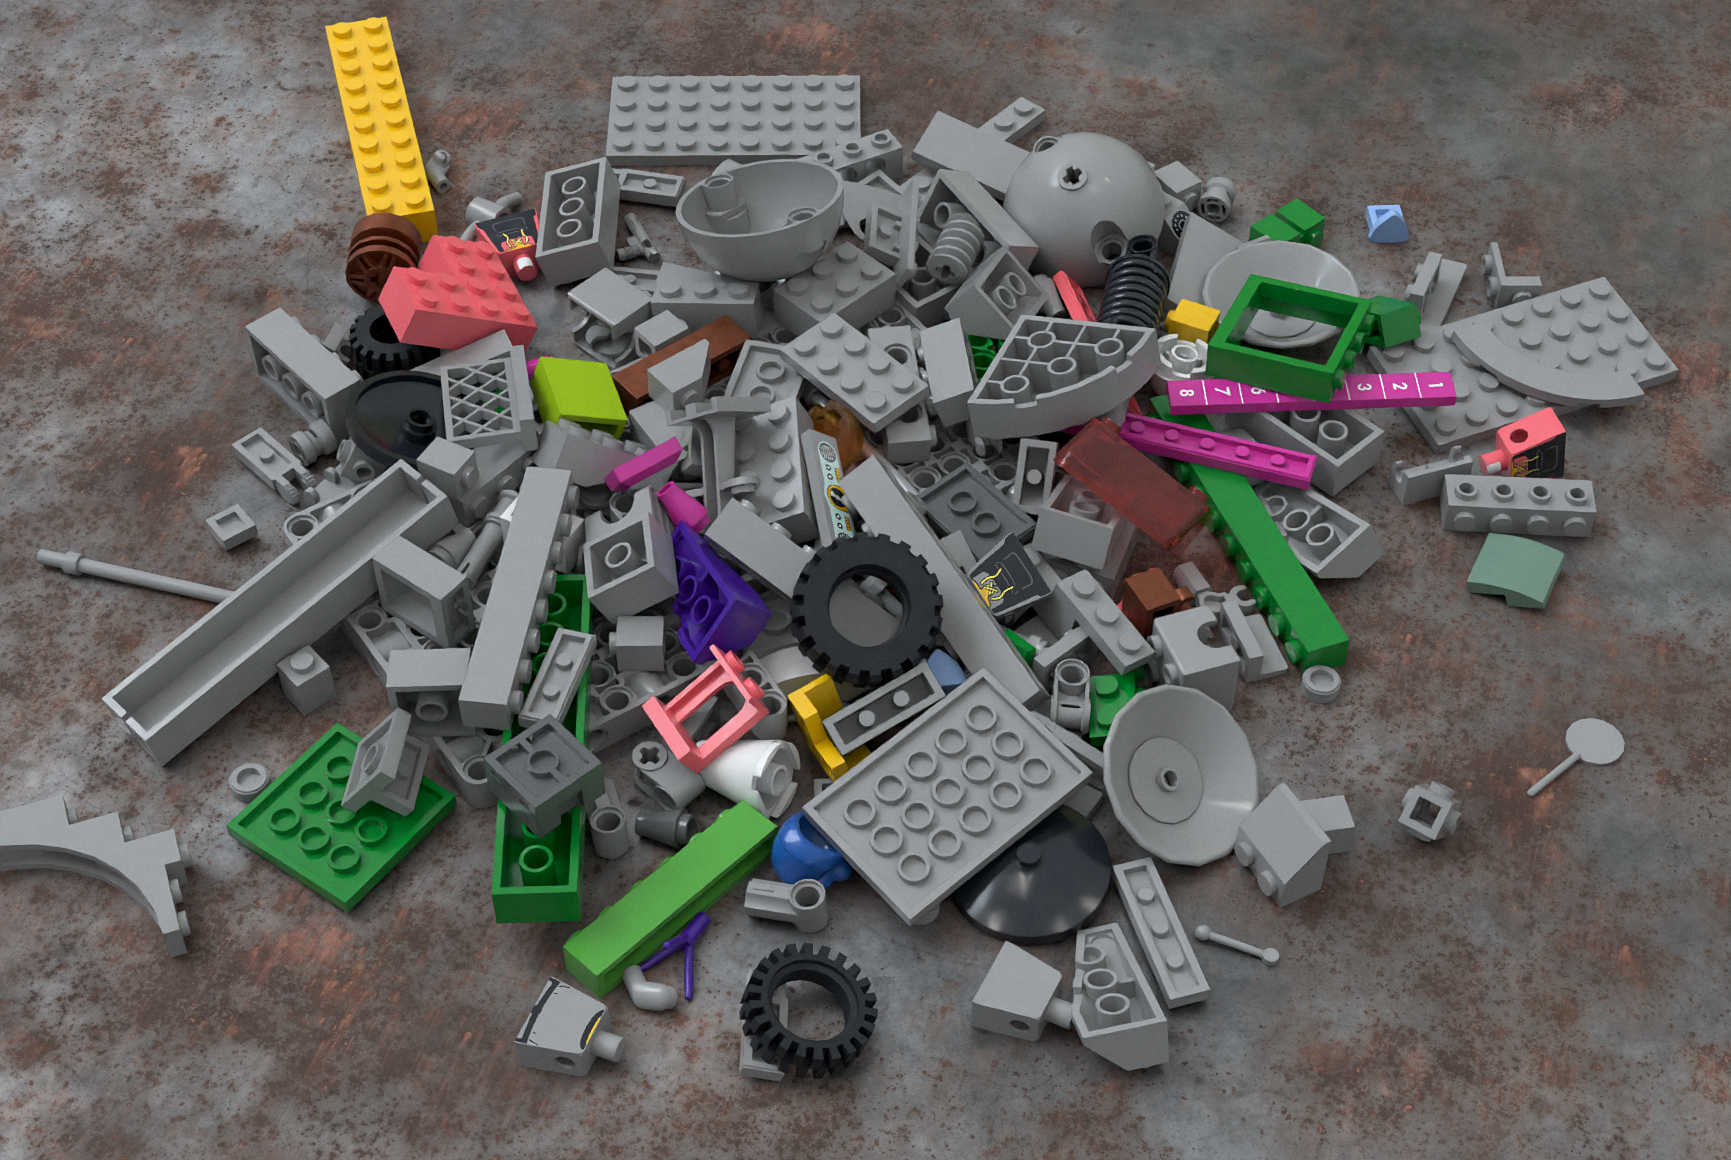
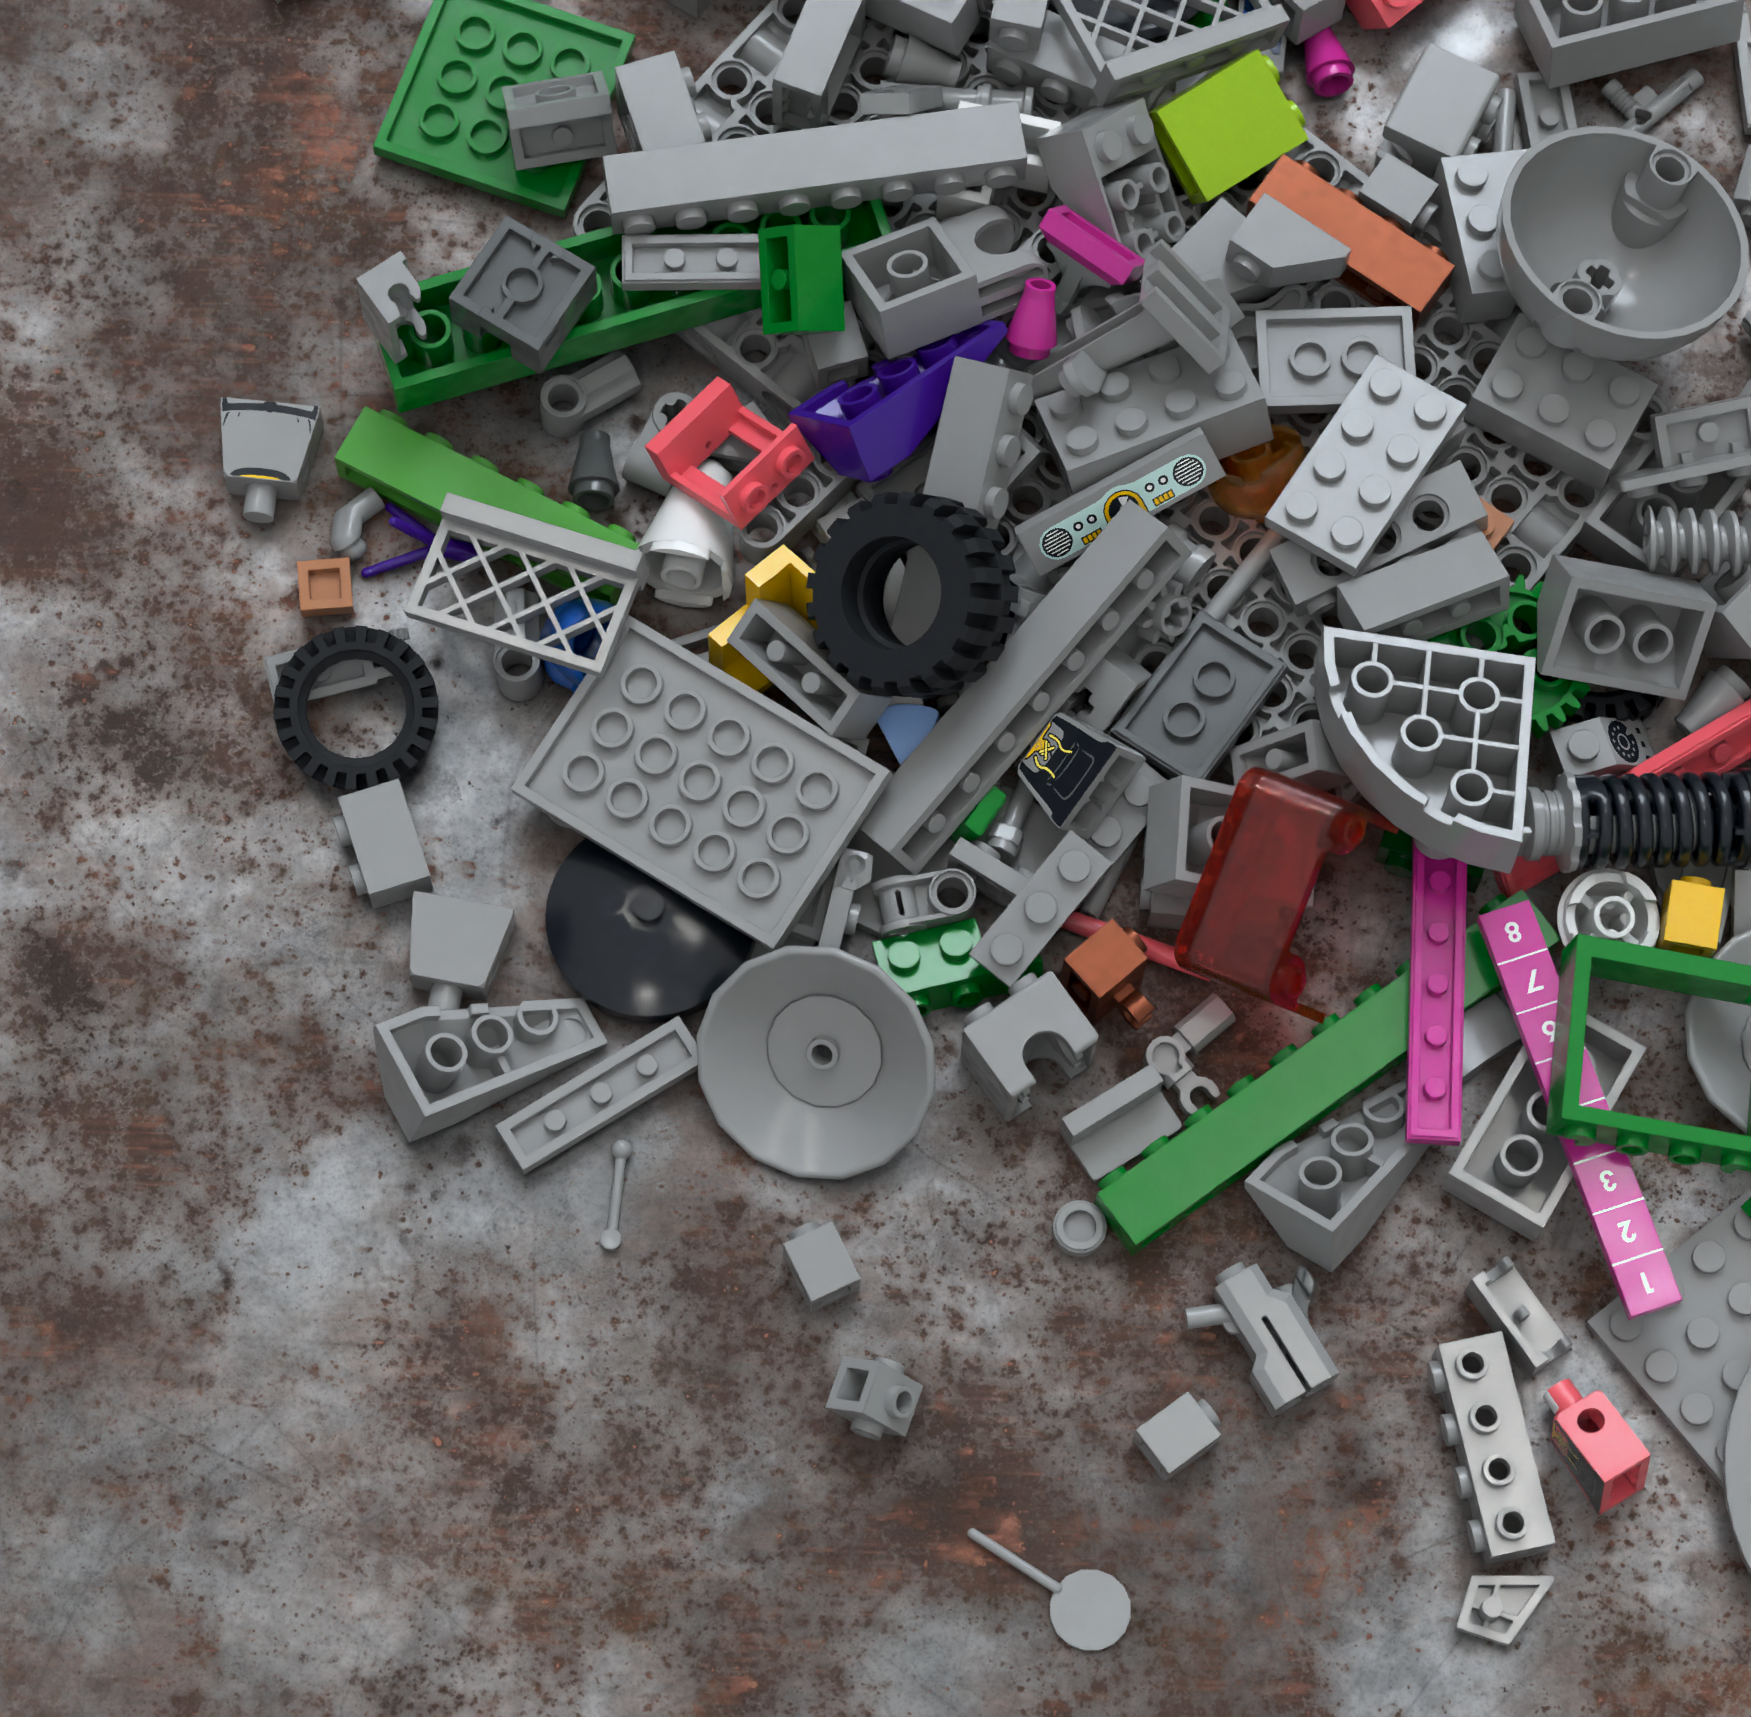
camera: 70 degrees right, 25 degrees up
light grey slope [1234,782,1331,908] -> none
sand green slope [1466,533,1566,609] -> none
none -> nougat plate [297,557,354,617]
none -> light grey brick [332,778,433,909]
none -> light grey hinge [356,251,427,364]
none -> light grey fence [404,492,650,678]
none -> green brick [758,224,845,335]
none -> light grey plate [860,85,943,119]
none -> light grey brick [1132,1392,1221,1483]
none -> light grey piece [1184,1262,1340,1418]
none -> light grey piece [1455,1575,1554,1646]

